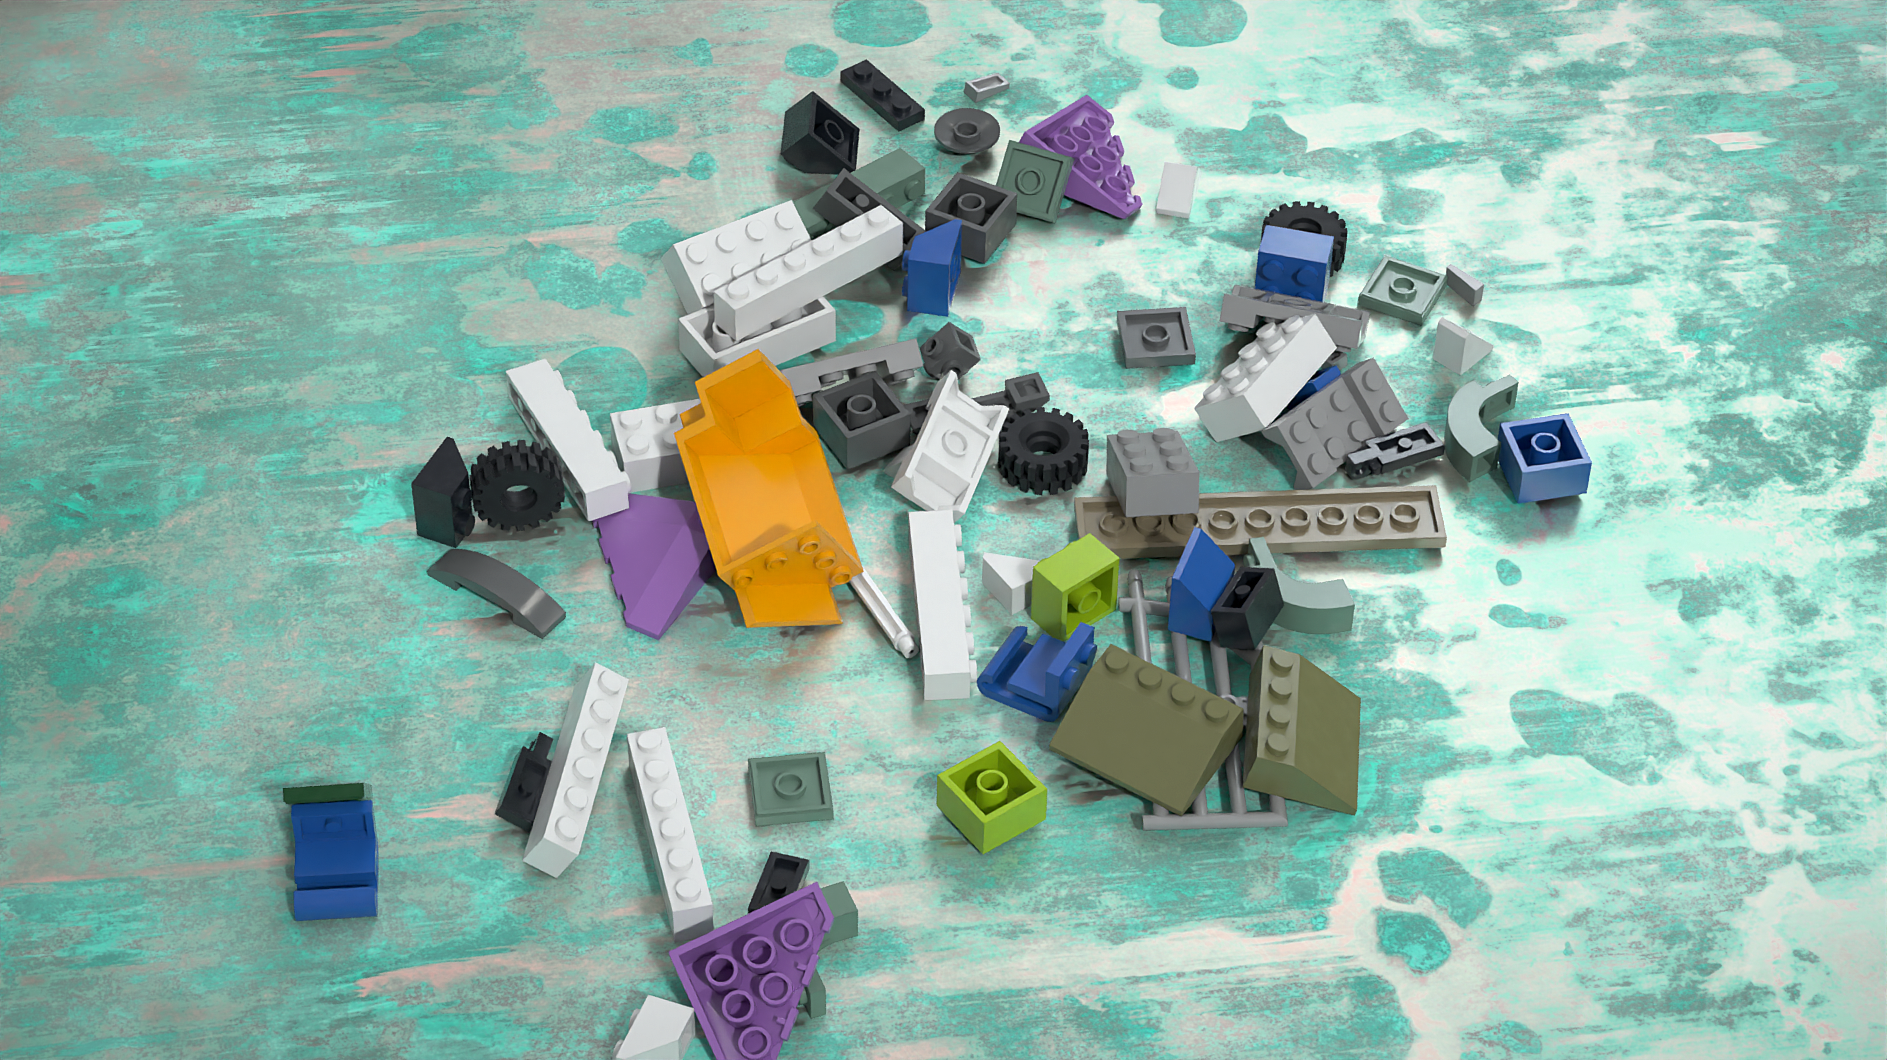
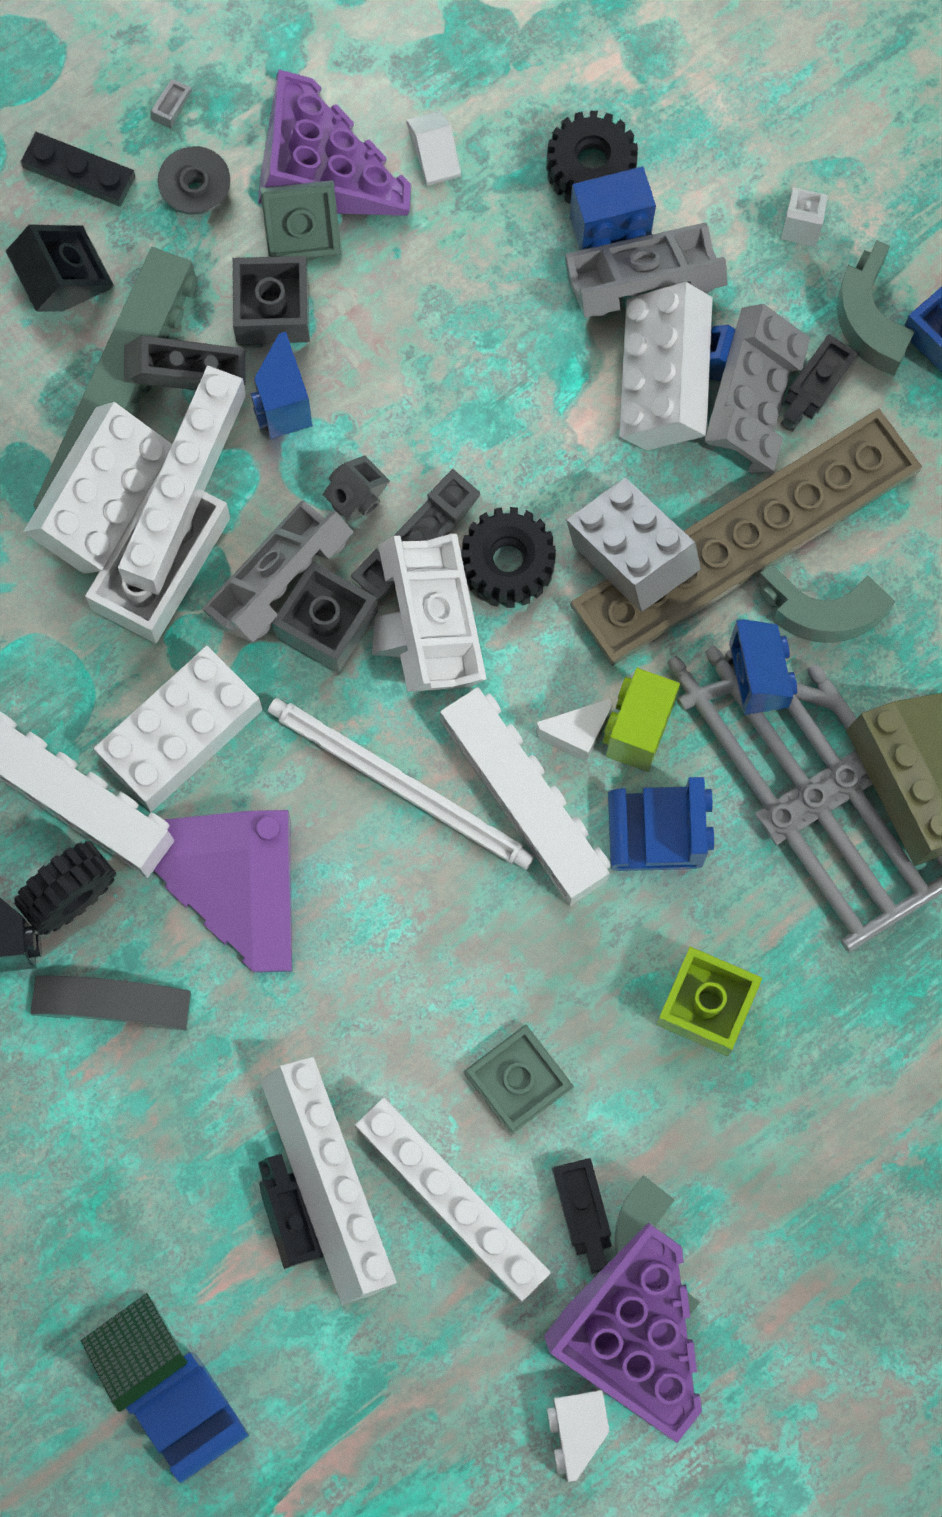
camera: 30 degrees left, 30 degrees up
light orange panel [674,349,864,628] -> none
olive slope [1049,644,1244,817] -> none
dark grey plate [1117,307,1196,369] -> none
black brick [1211,567,1284,650] -> none
sand green tile [1358,255,1448,326] -> none
light grey piece [1446,264,1484,306] -> none

